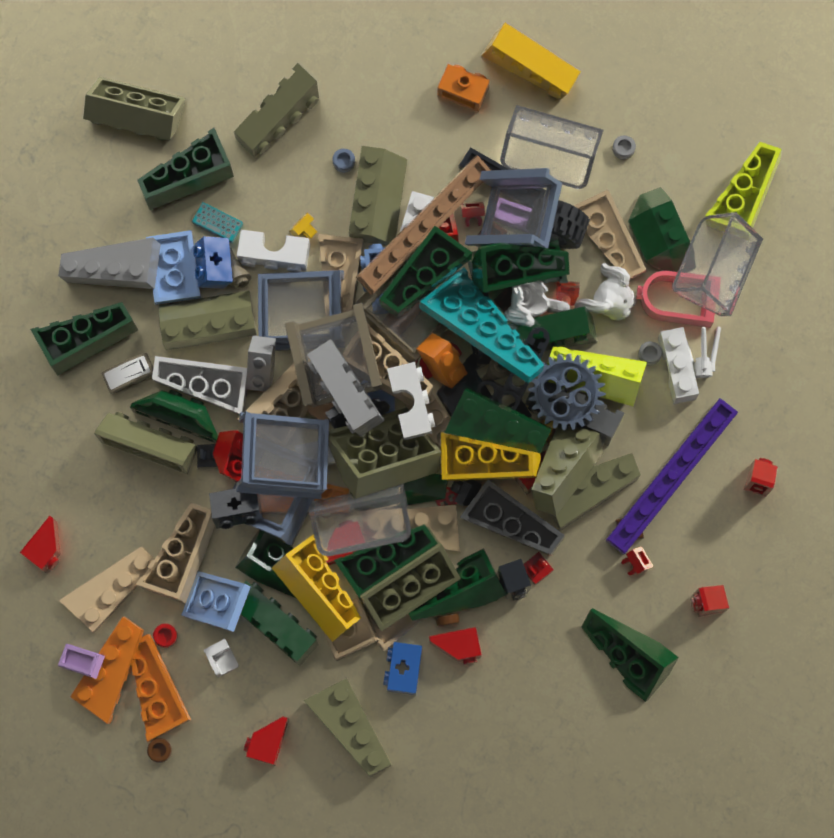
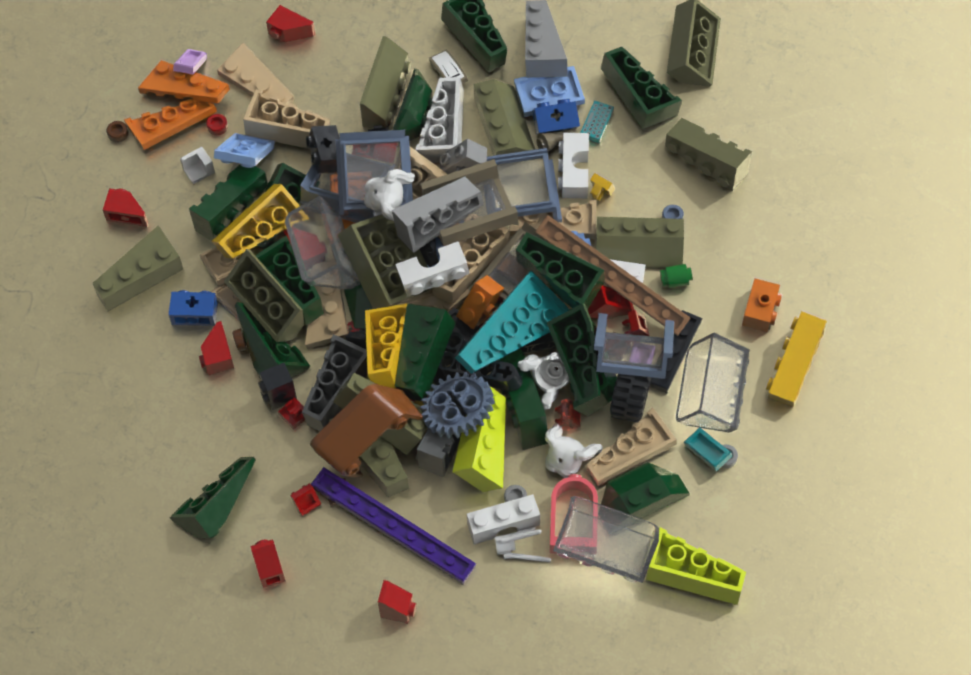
camera: 85 degrees right, 15 degrees down
none -> dark orange windscreen [310,384,423,478]
none -> white hair [364,169,415,221]
none -> green brick [660,264,693,288]
none -> teal tile [684,427,733,472]

